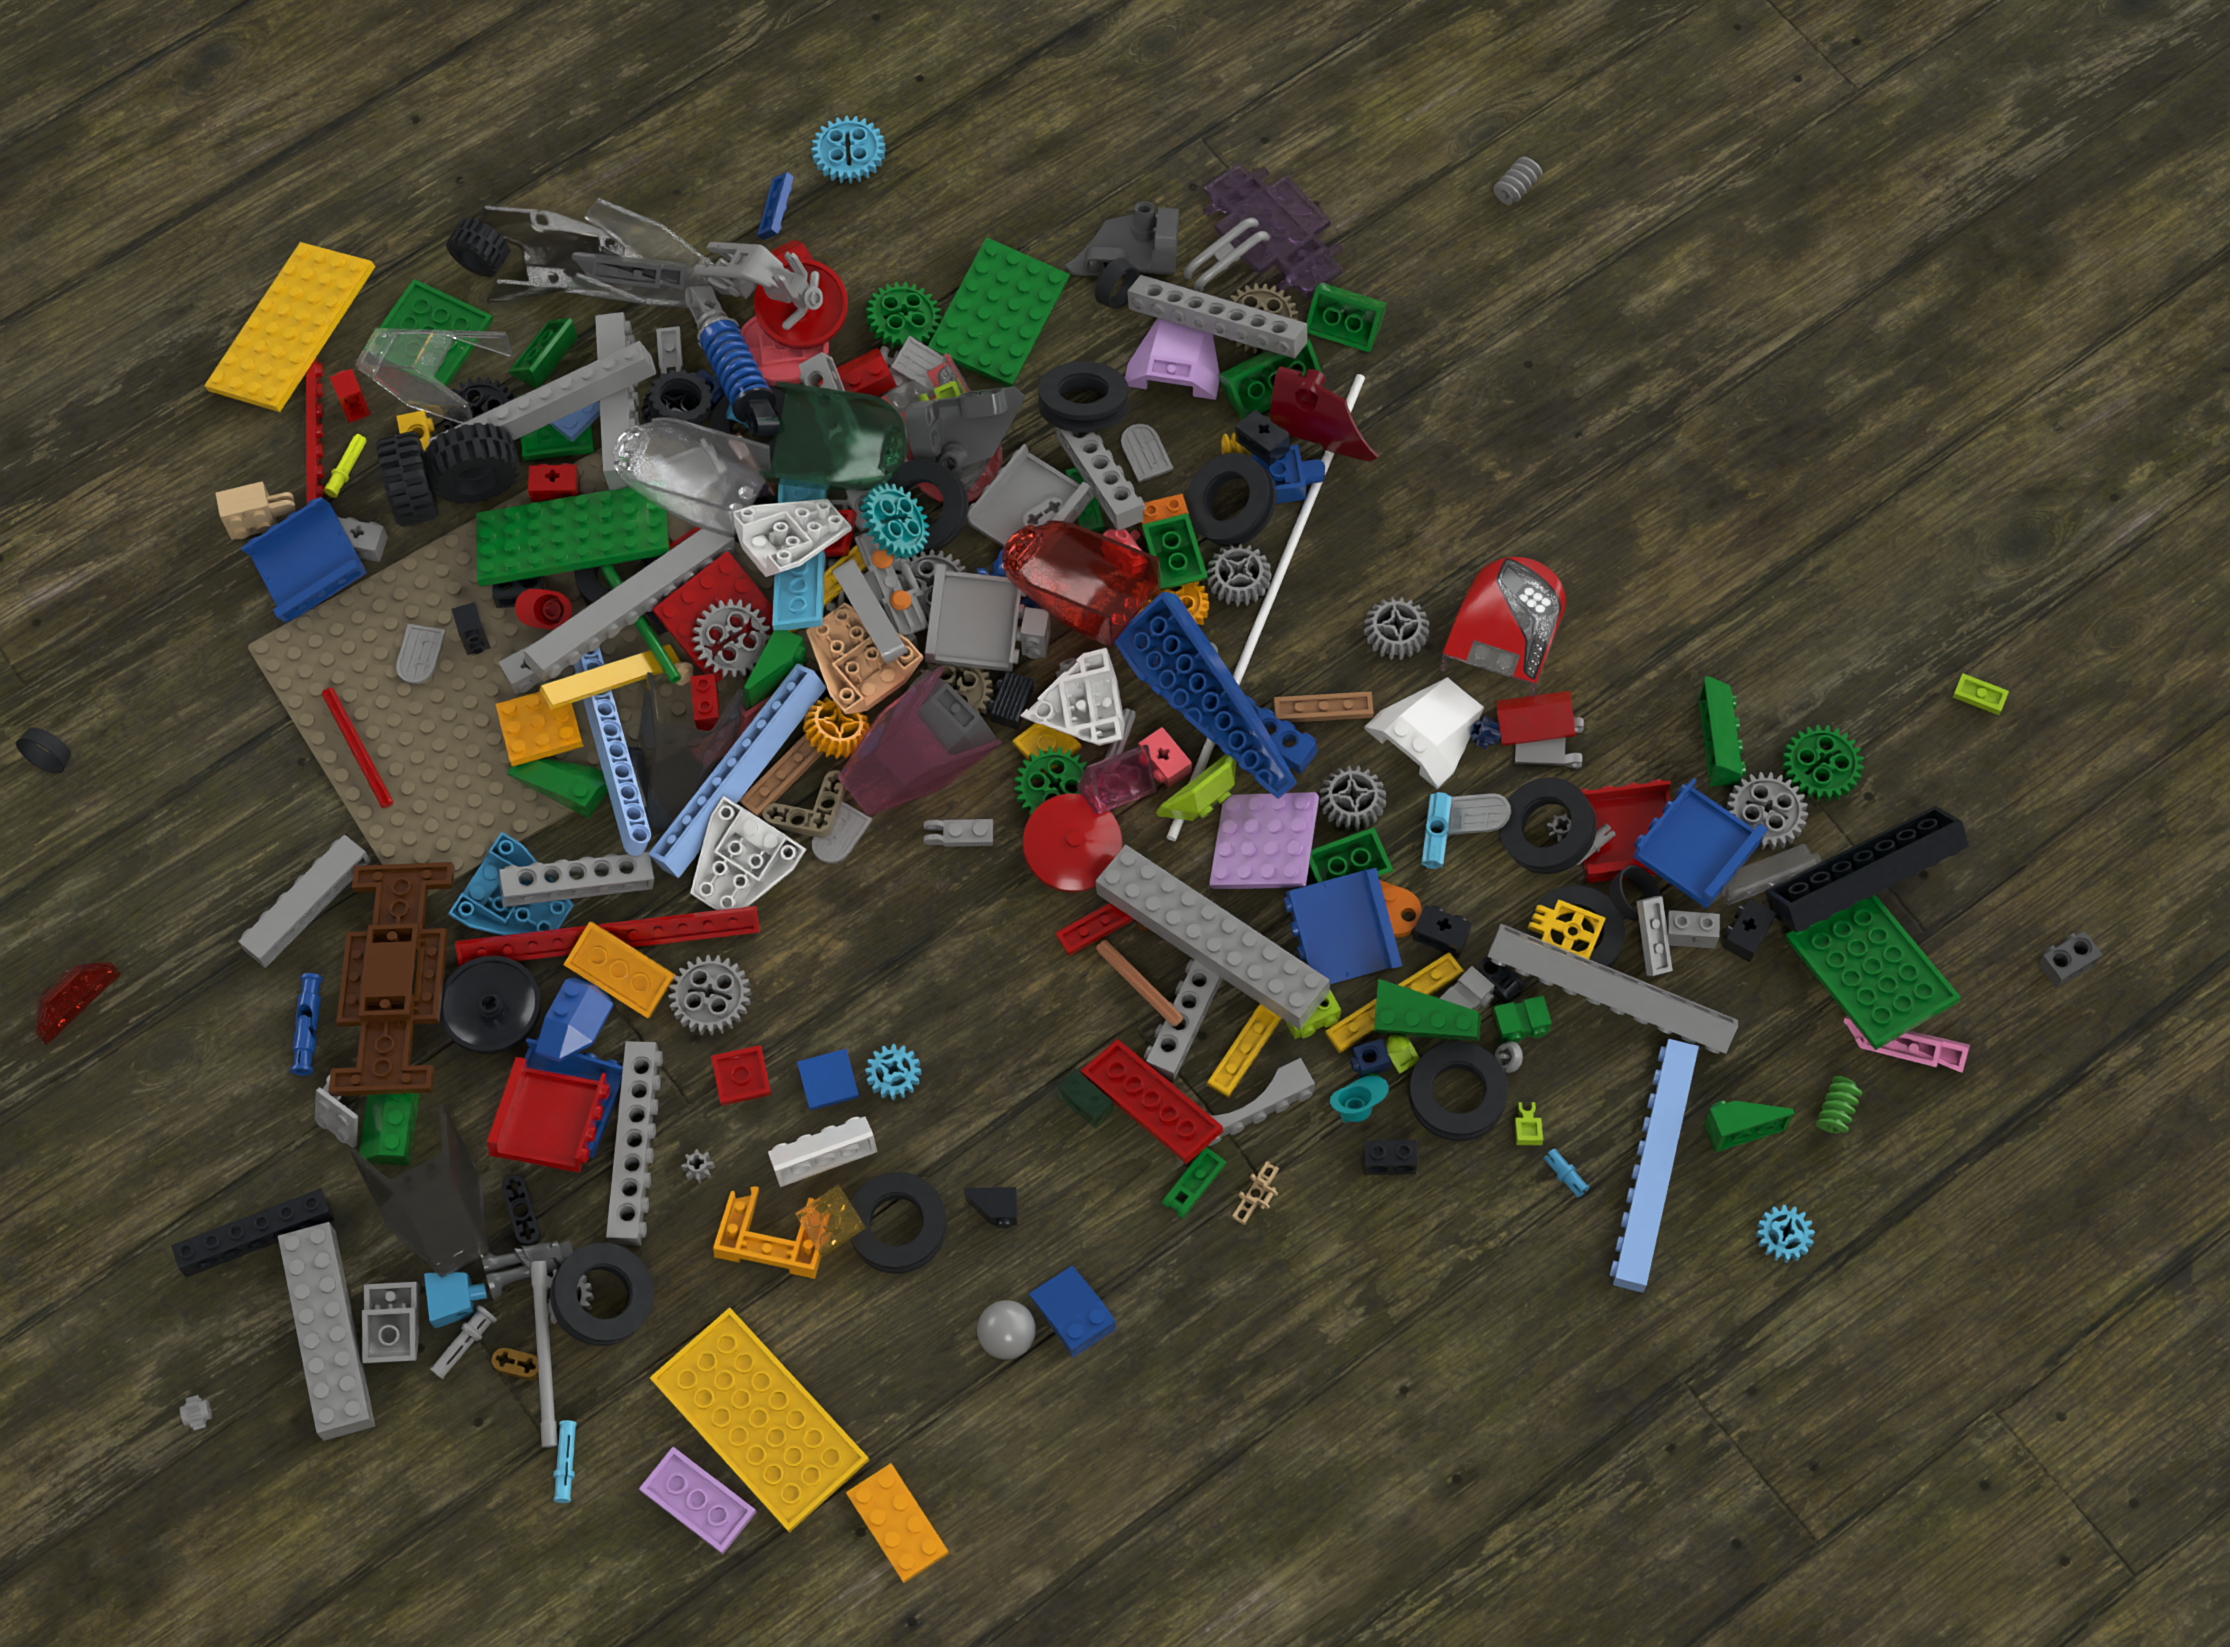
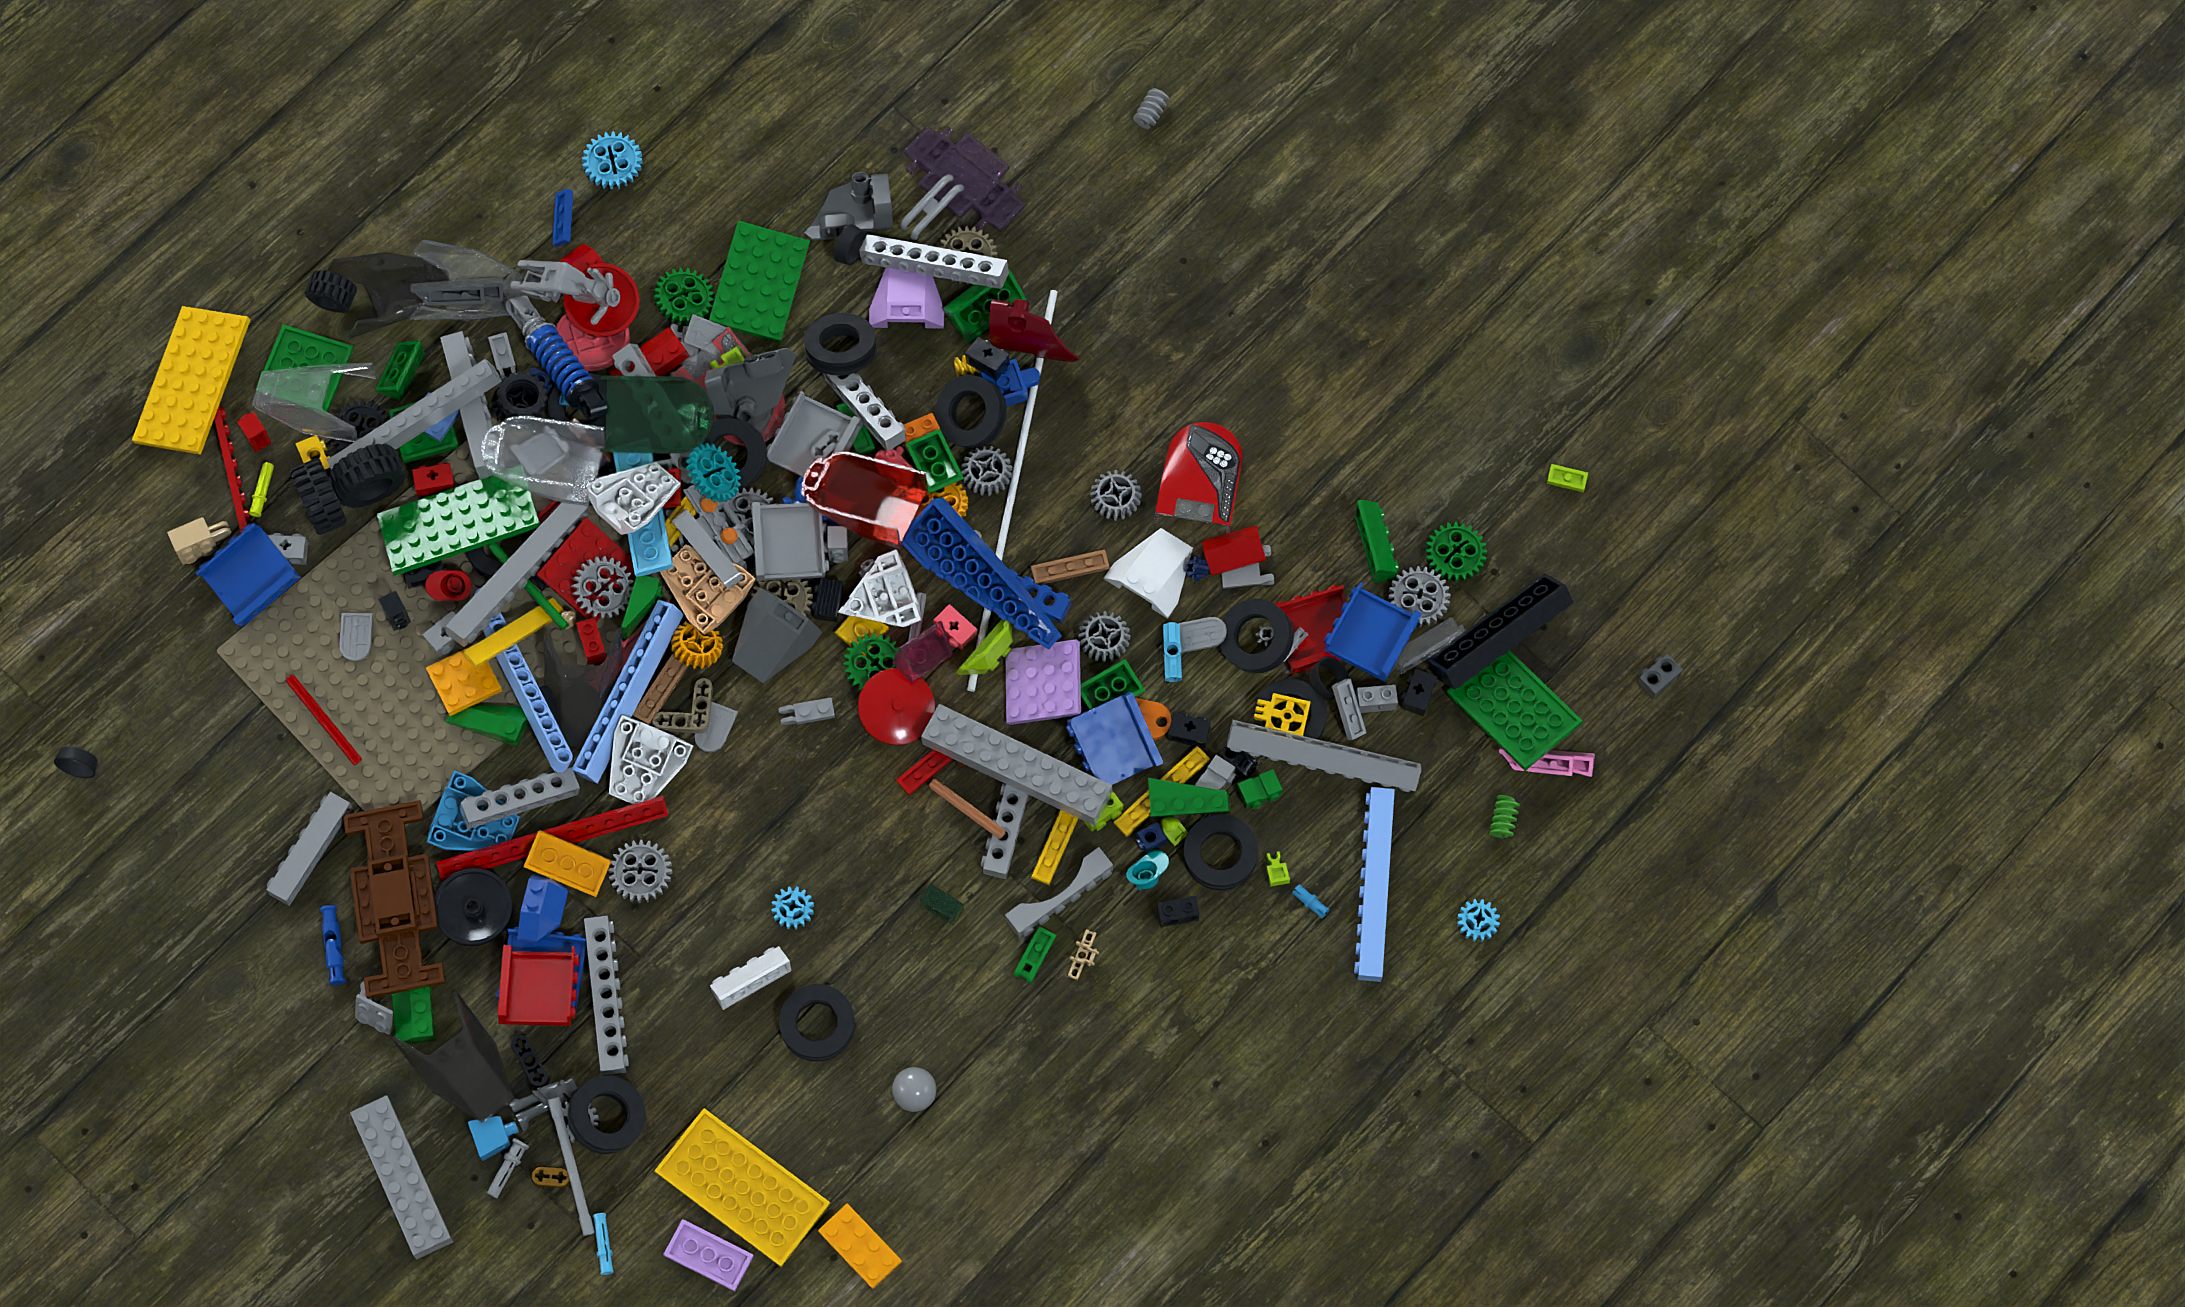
camera: 15 degrees left, 5 degrees up
clear red wedge [36,962,121,1045] -> none
black brick [171,1188,335,1278] -> none
light grey gear [180,1395,212,1430] -> none
light grey slope [362,1282,420,1363] -> none
light grey gear [681,1149,715,1183] -> none
red plate [711,1045,771,1106] -> none
light orange wedge [713,1186,831,1279] -> none
clear yellow plate [795,1184,866,1257] -> none
blue tile [797,1049,859,1111] -> none
clear pink windscreen [837,665,1002,816] -> none
black slope [964,1187,1018,1228] -> none
blue slope [1029,1265,1116,1358] -> none
red plate [1080,1039,1224,1164] -> none
light grey window [1121,424,1173,483] -> none
green slope [1306,283,1387,353] -> none
light grey hat [1495,1041,1523,1073] -> none
green slope [1703,1101,1795,1153] -> none

